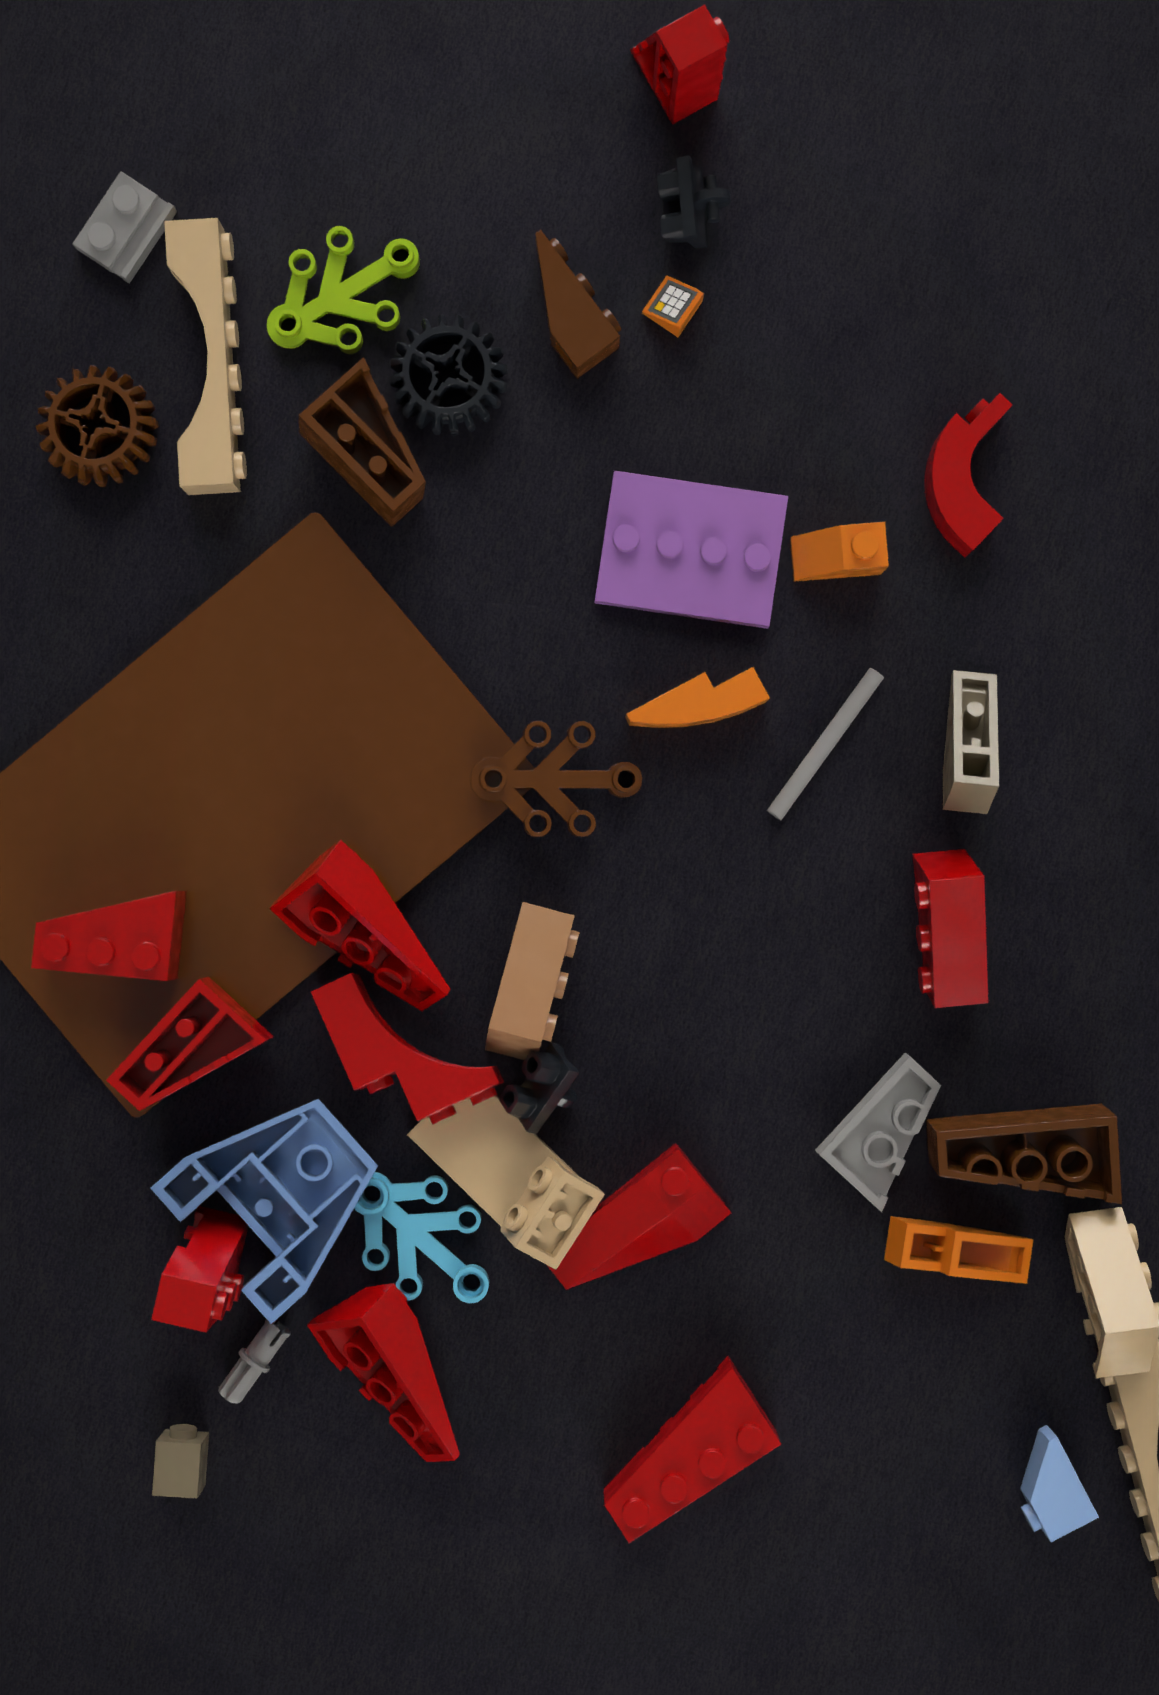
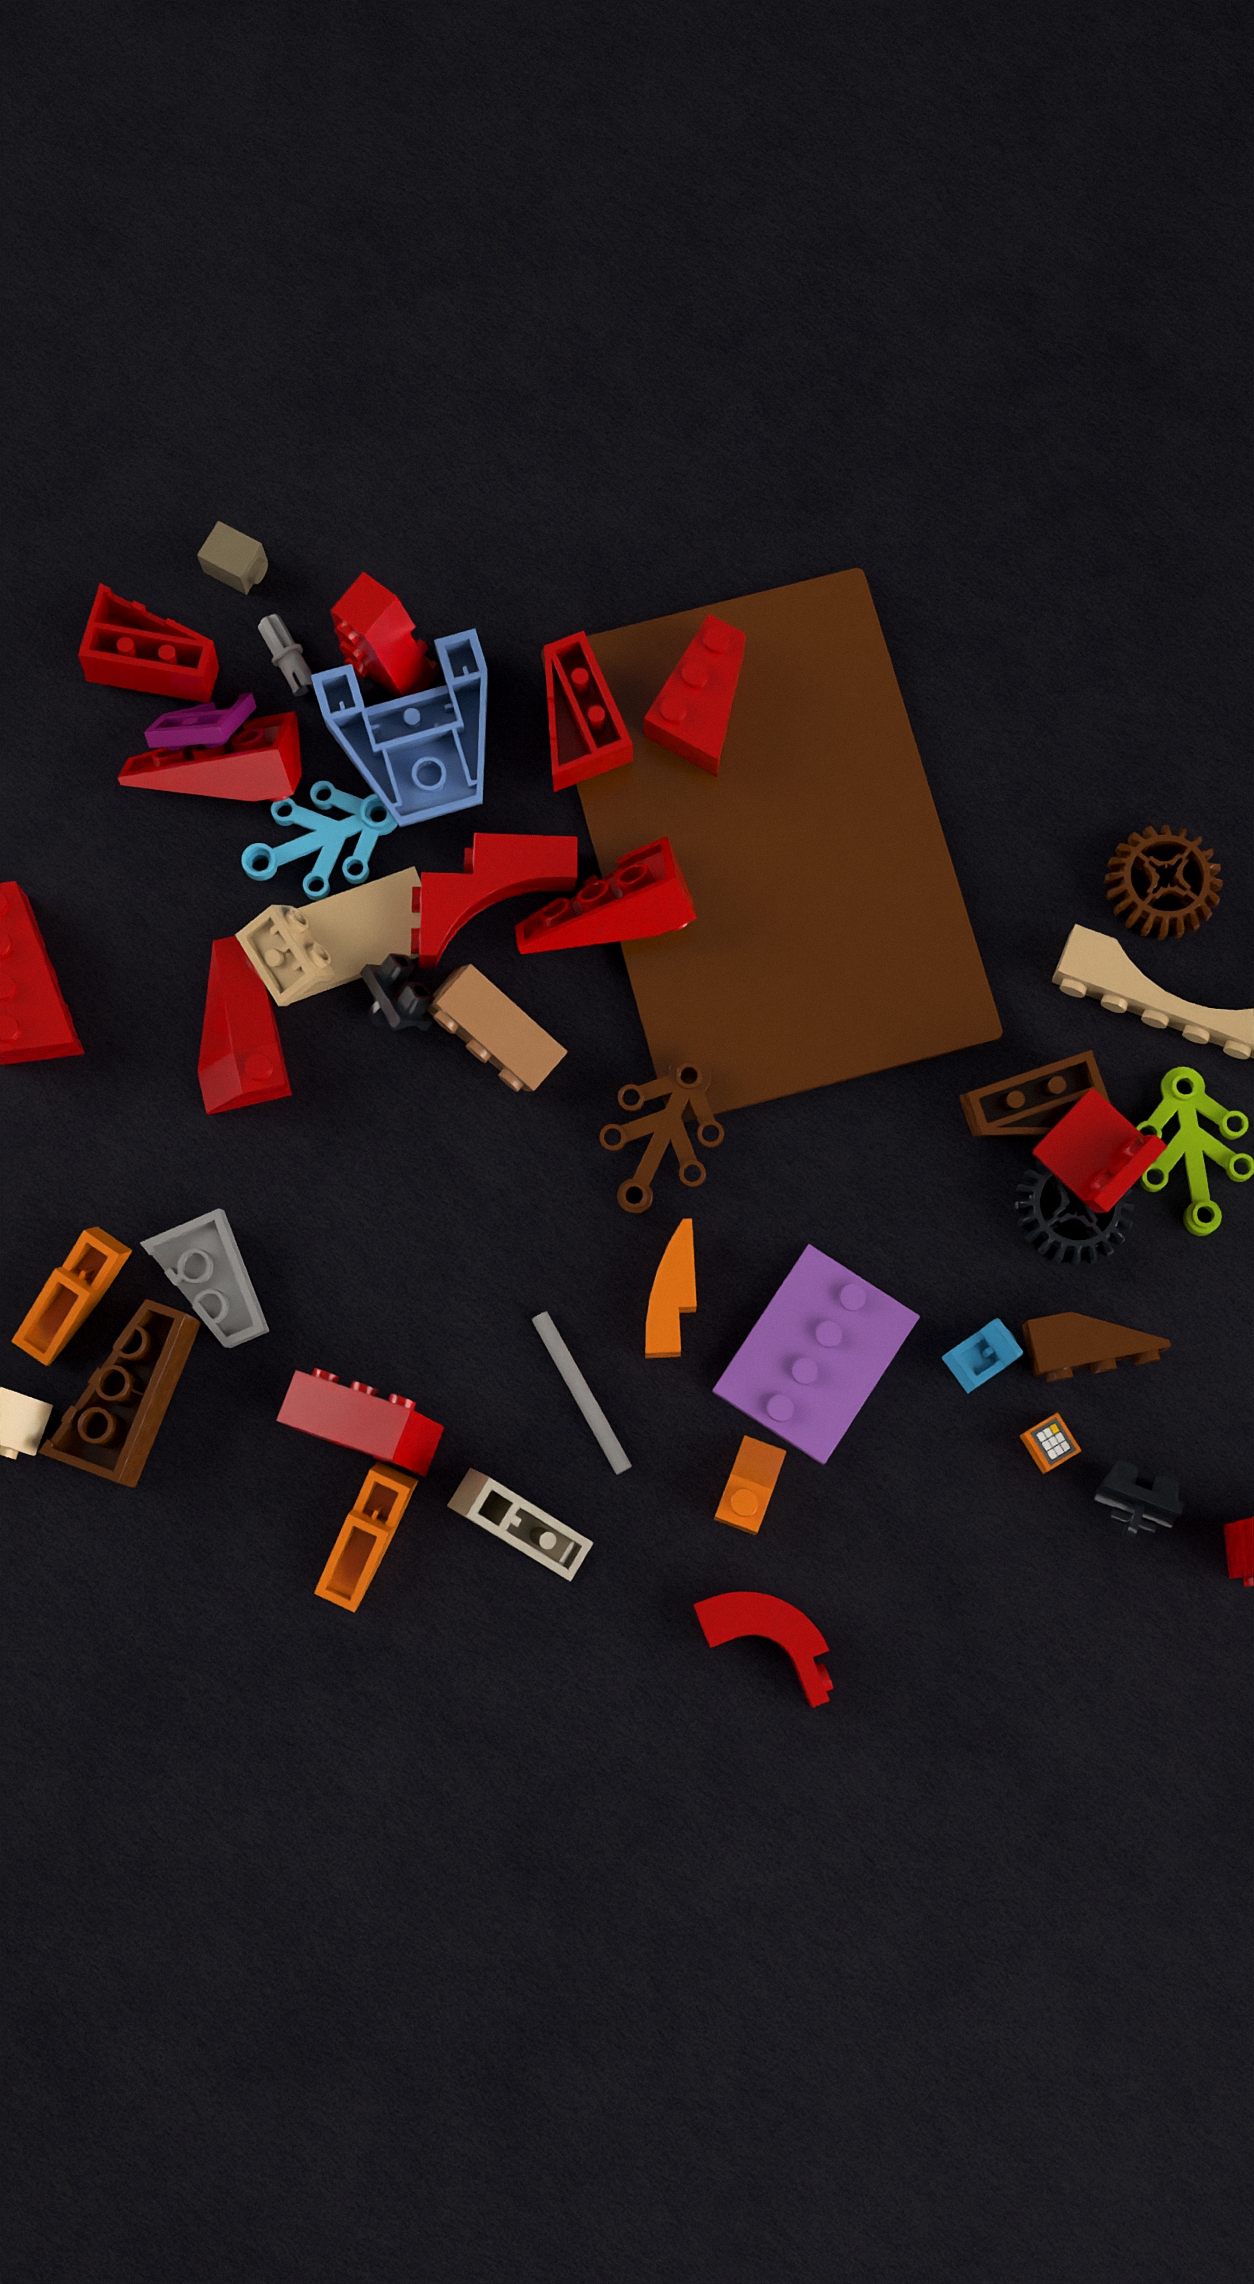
camera: 120 degrees right, 10 degrees down
none -> red wedge [78,583,219,703]
none -> magenta wing [144,692,256,751]
none -> orange slope [314,1462,418,1612]
none -> dark azure bracket [941,1318,1023,1393]
none -> red bracket [1032,1089,1168,1213]

